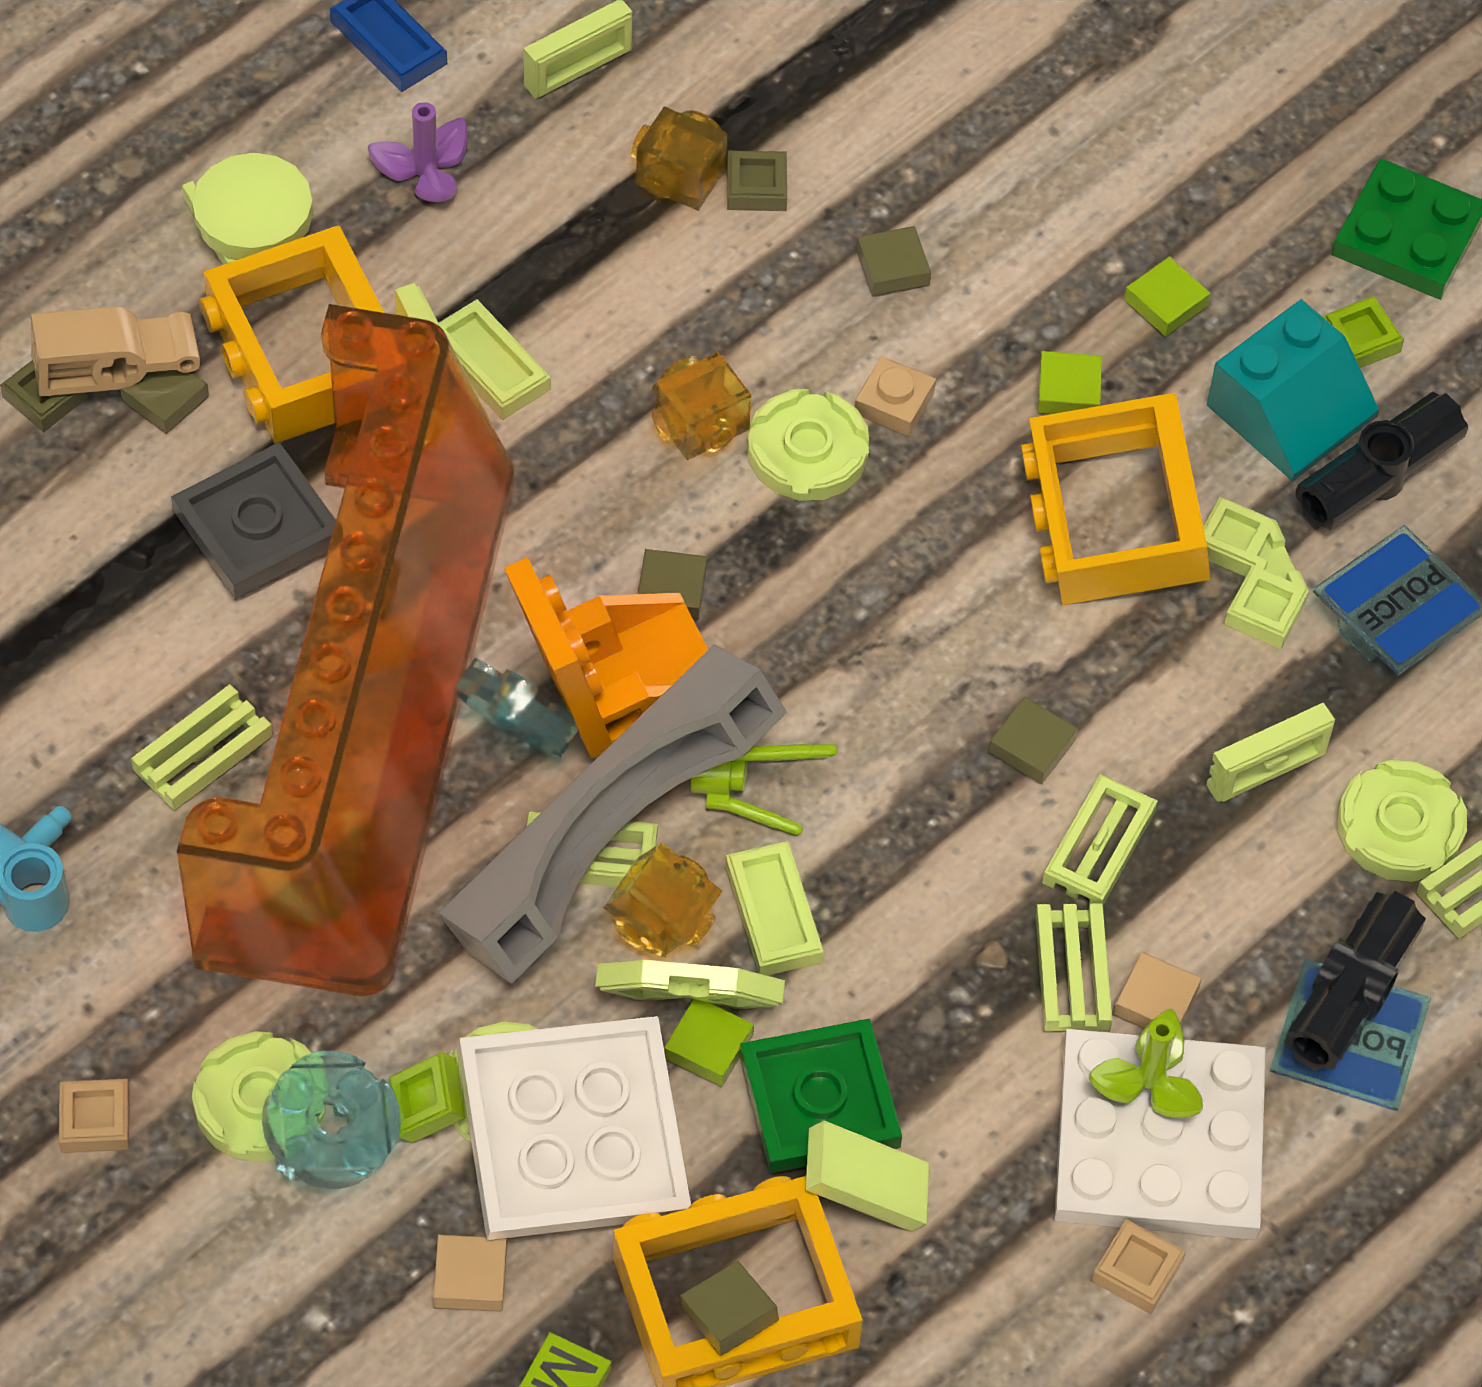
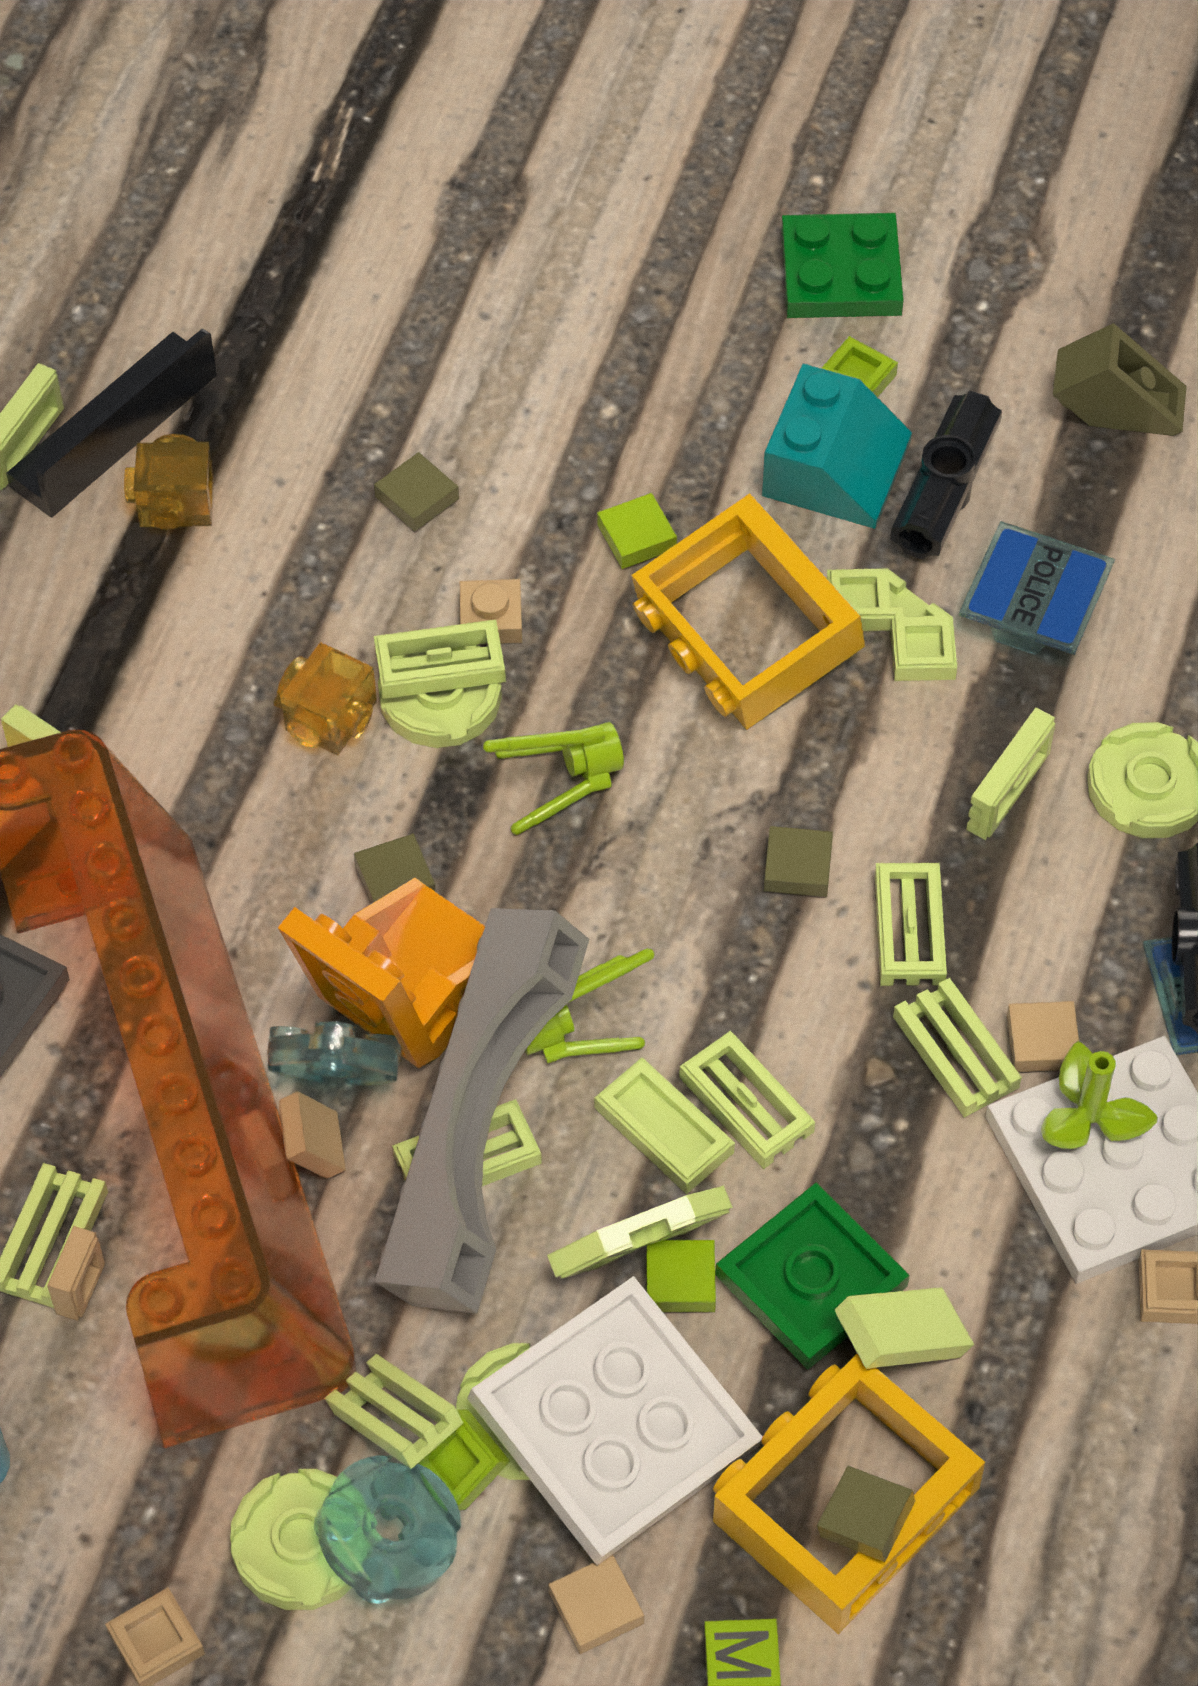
camera: 25 degrees left, 0 degrees up
yellowish green tile [439,299,551,420] -> none
clear yellow brick [603,842,722,957] -> none
olive tile [727,151,787,211] -> none
lime tile [1124,256,1211,337] -> none
none -> black panel [6,328,217,518]
none -> tan tile [47,1226,105,1321]
none -> tan tile [279,1091,346,1179]
none -> yellowish green tile [325,1354,463,1469]
none -> yellowish green tile [374,619,506,699]
none -> lime plant [483,722,624,835]
none -> yellowish green tile [679,1031,815,1169]

